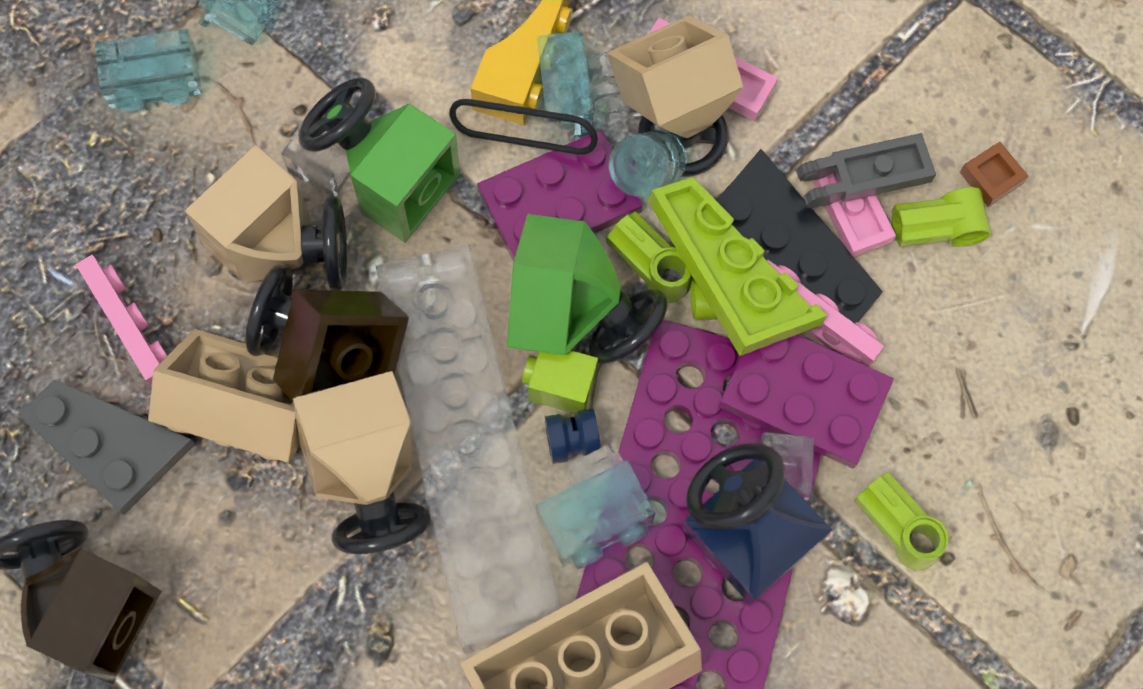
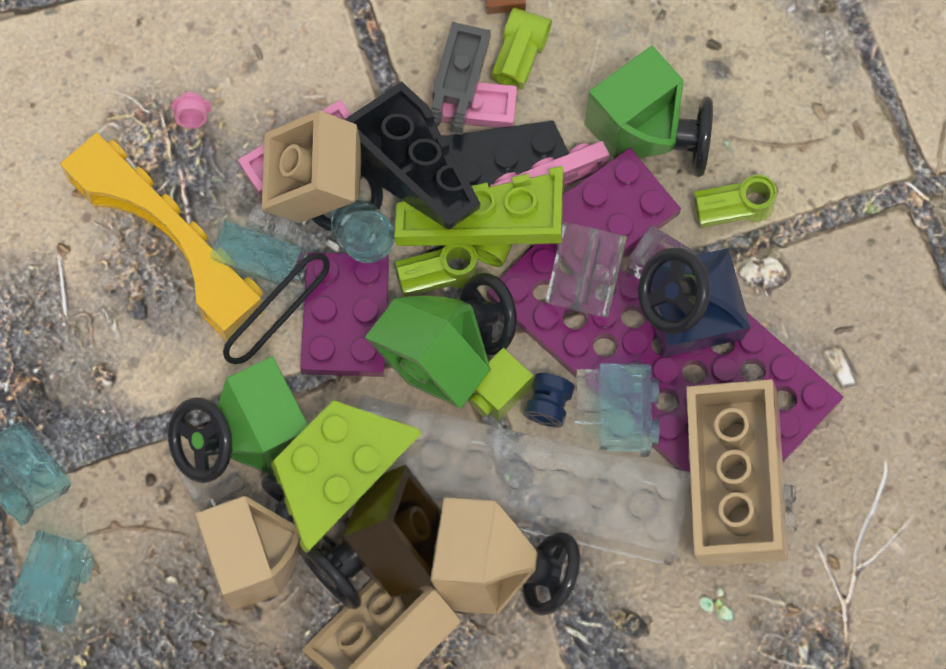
camera: 60 degrees left, 0 degrees up
none -> lime wing [271,400,422,553]
none -> black wedge [344,82,481,230]
none -> clear panel [546,222,627,317]
none -> bright green piece [585,45,713,177]

